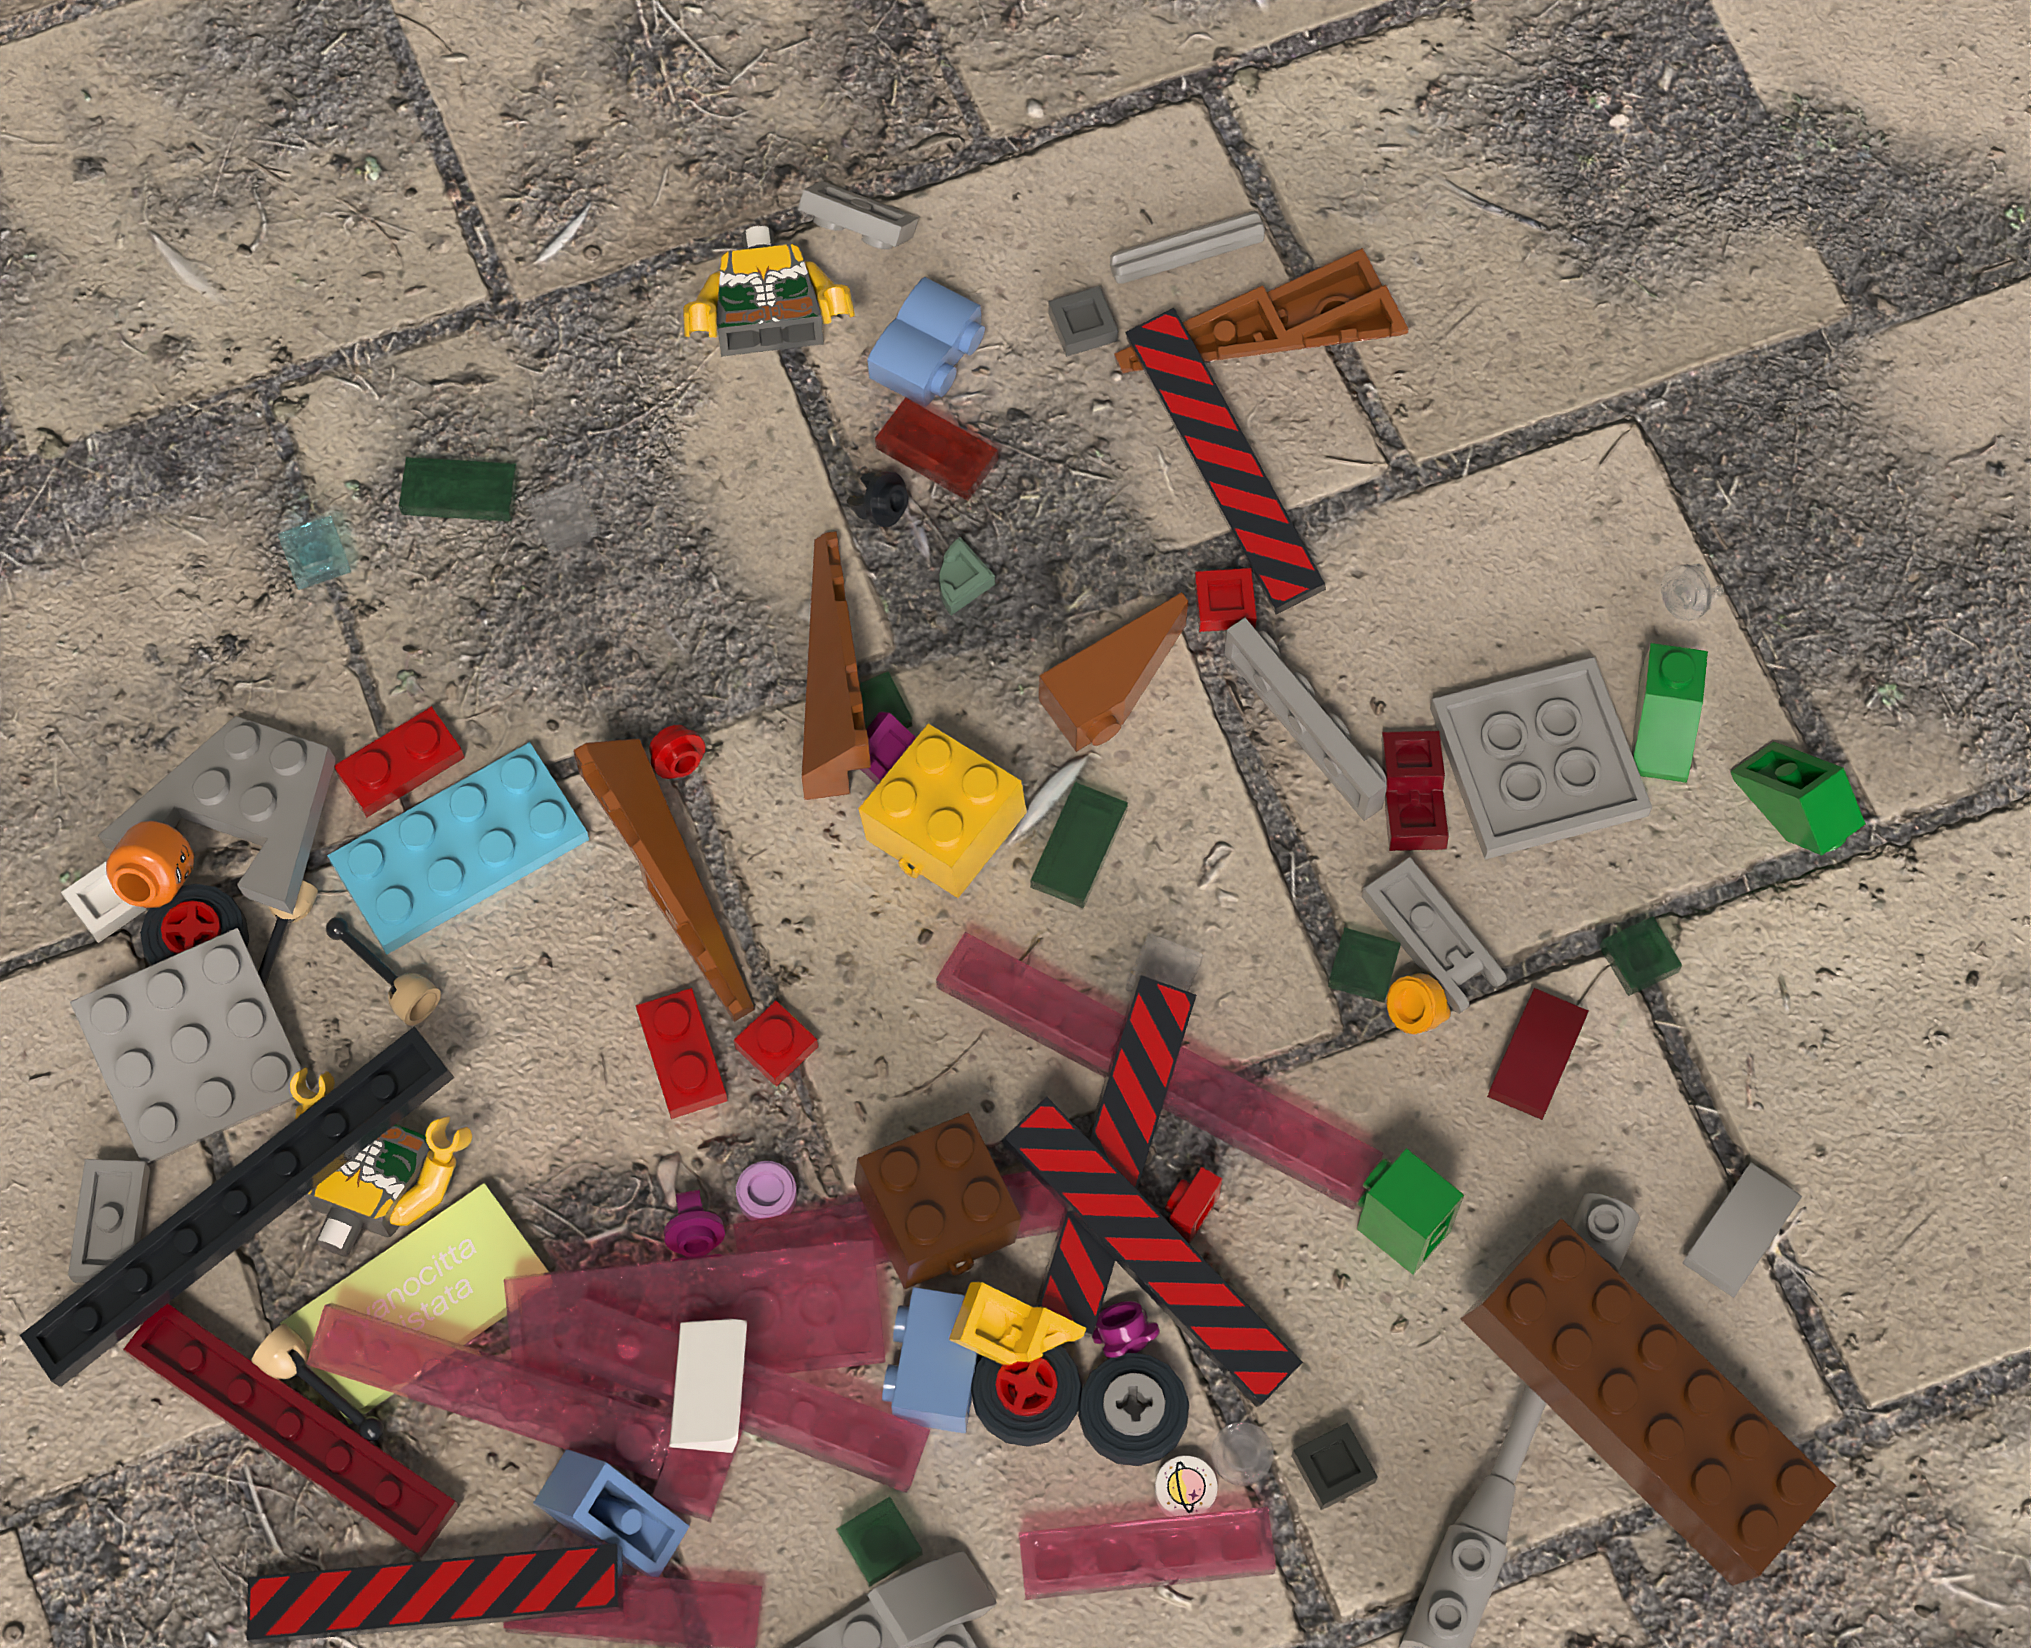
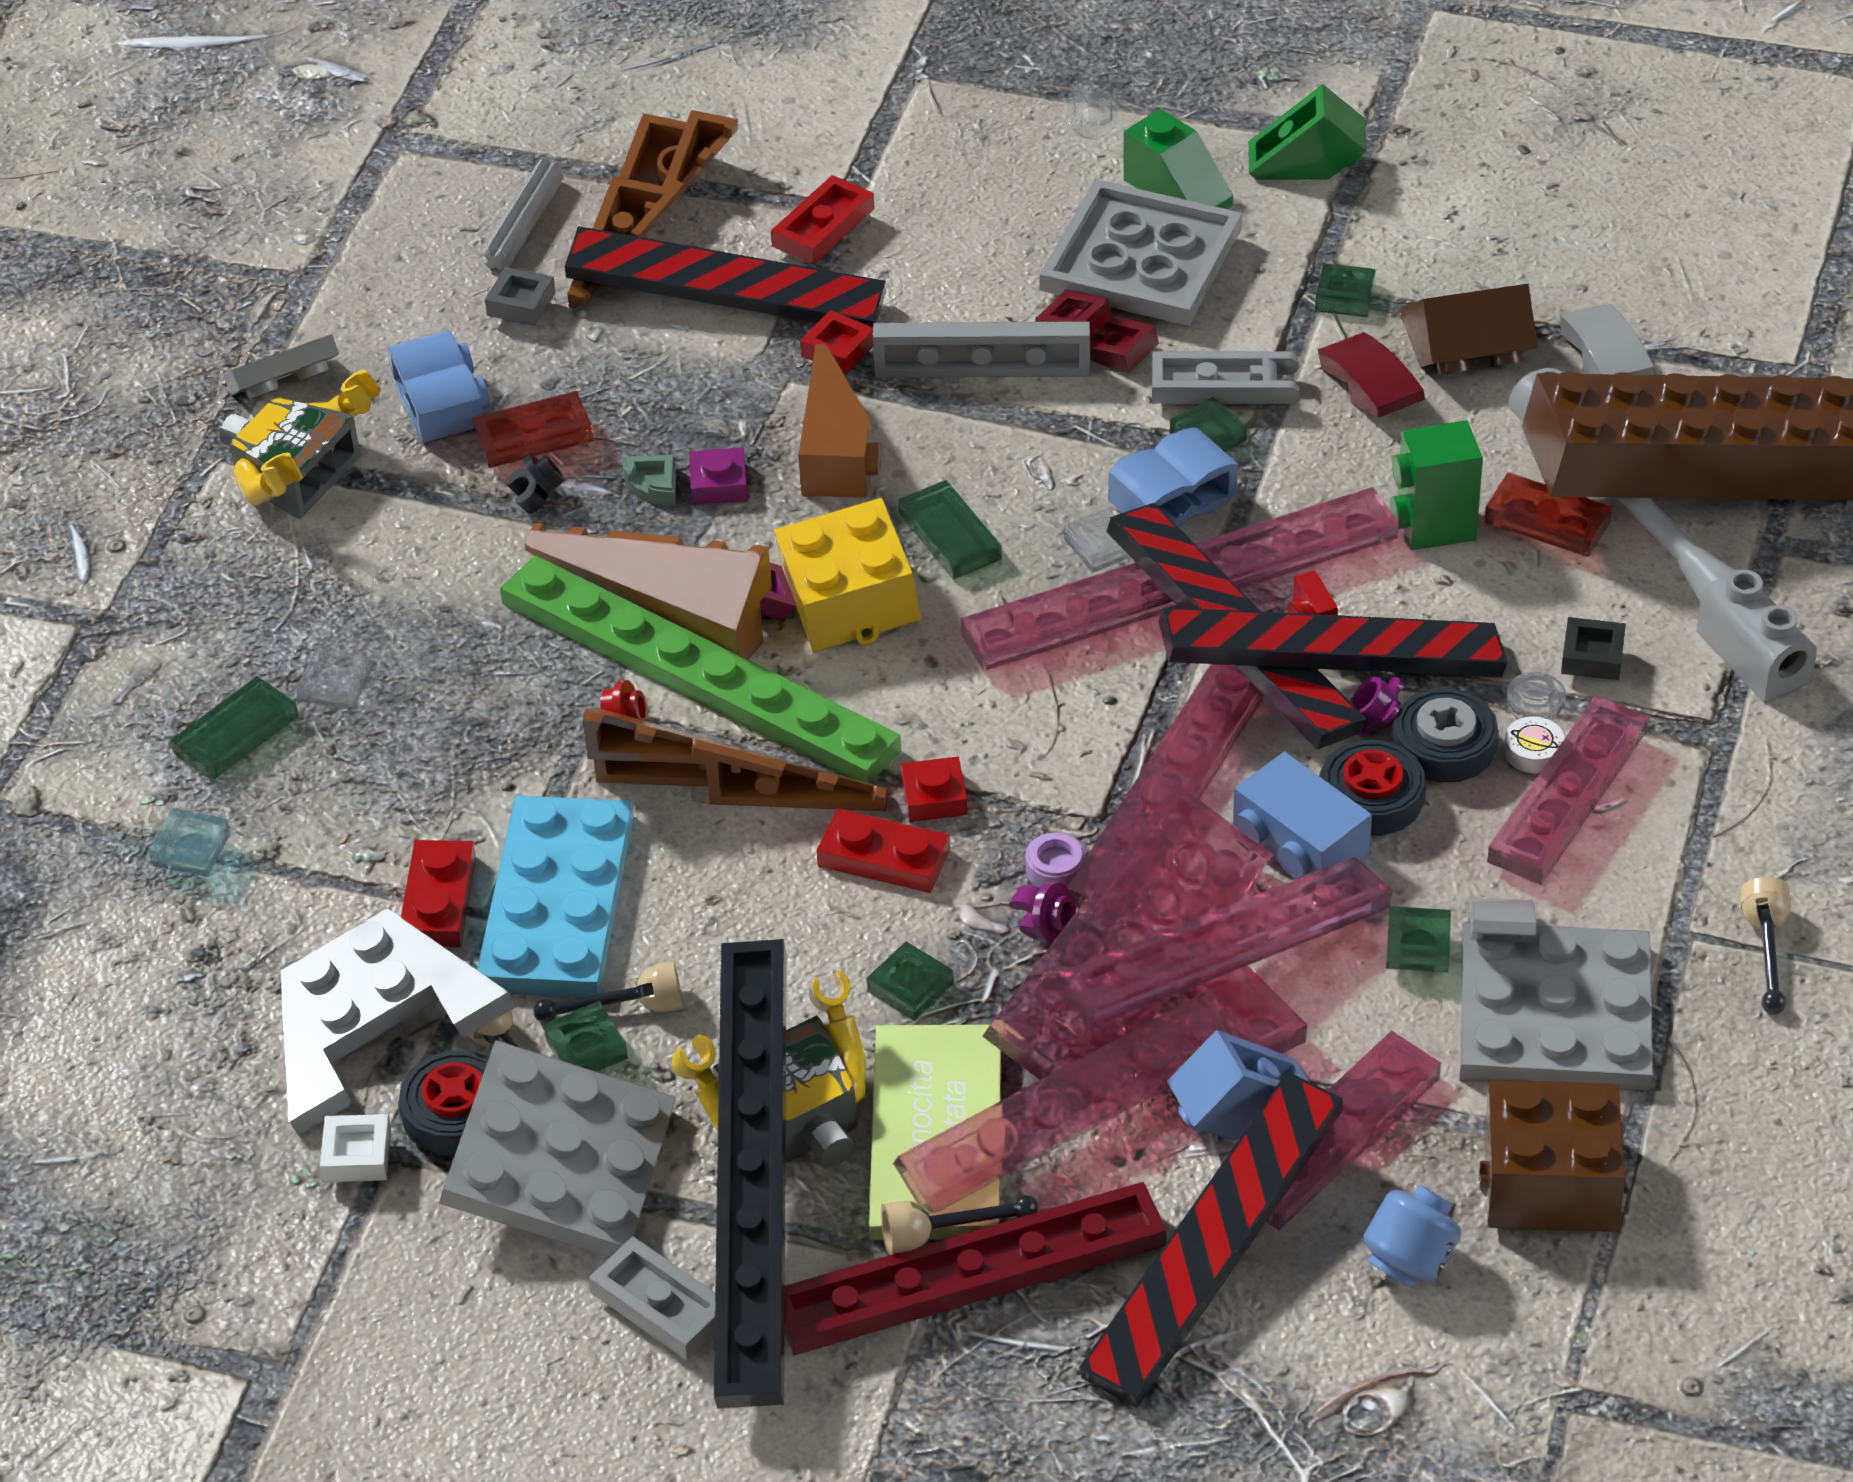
camera: 50 degrees left, 20 degrees down
orange head [106,821,194,908] -> none
white slope [669,1319,747,1453] -> none
reddish brown brick [854,1112,1022,1290] -> none
yellow slope [948,1282,1086,1365] -> none
light orange tile [1386,973,1451,1035] -> none
none -> bright green plate [500,555,901,784]
none -> clear green plate [543,1001,628,1072]
none -> magenta plate [689,447,748,505]
none -> red plate [770,175,875,265]
none -> clear green tile [866,941,954,1021]
none -> medium blue brick [1108,428,1238,527]
none -> reddish brown slope [1400,283,1538,375]
none -> clear red plate [1484,472,1612,557]

